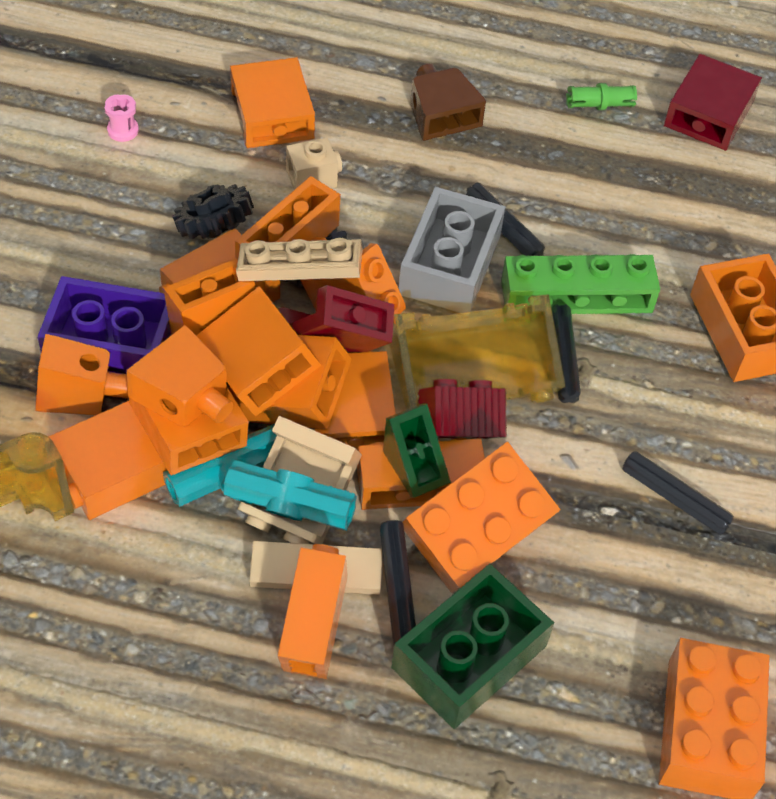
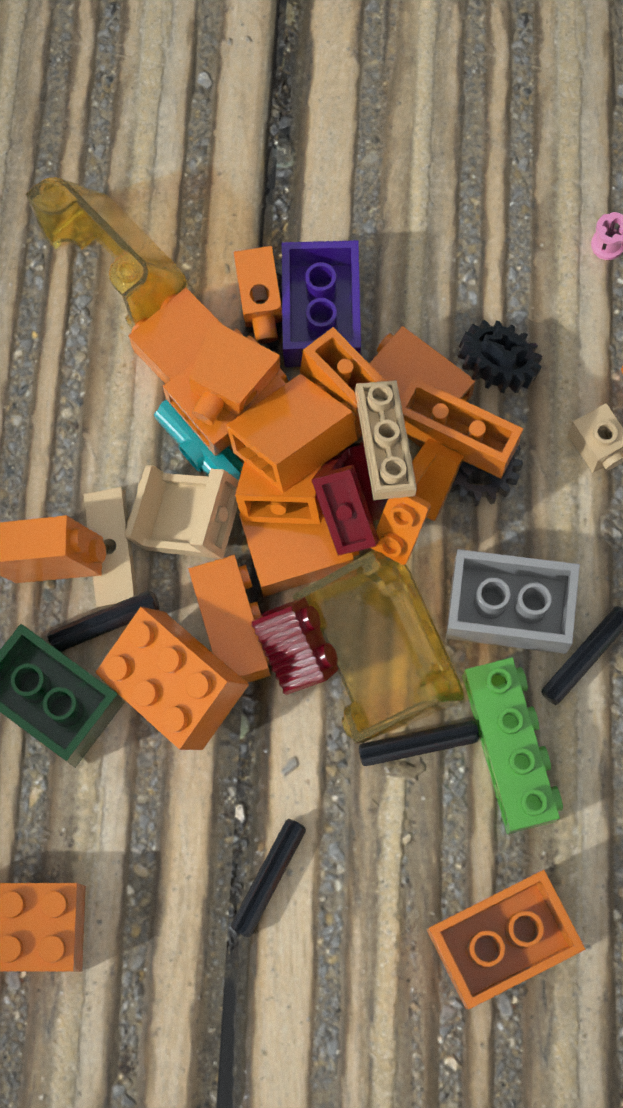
camera: 90 degrees right, 20 degrees up
teal piece [223,460,357,531] -> none
dark green slope [383,403,451,498] -> none

